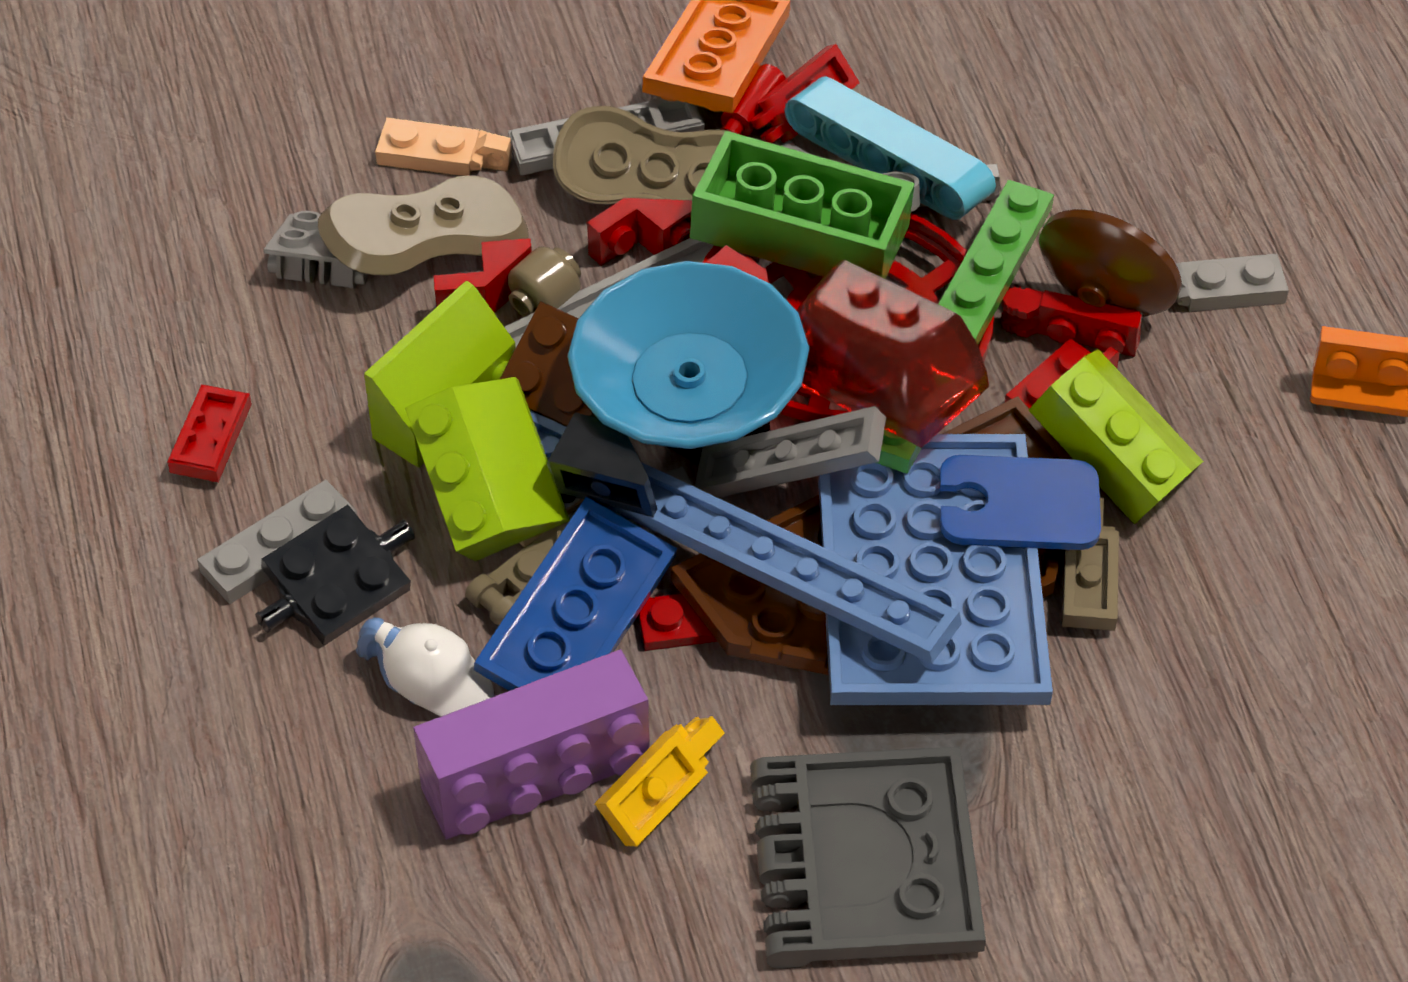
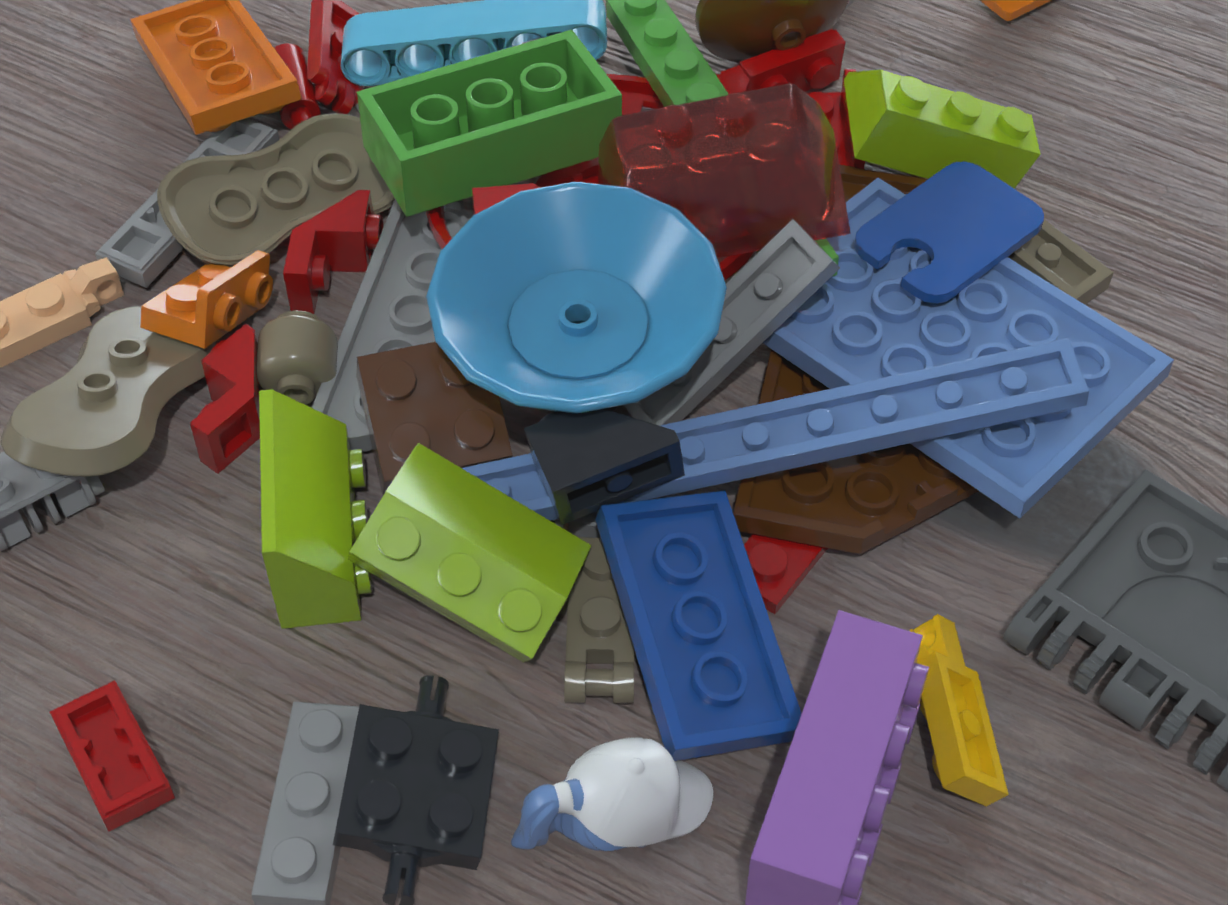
camera: 45 degrees left, 0 degrees up
none -> orange bracket [140,250,273,349]

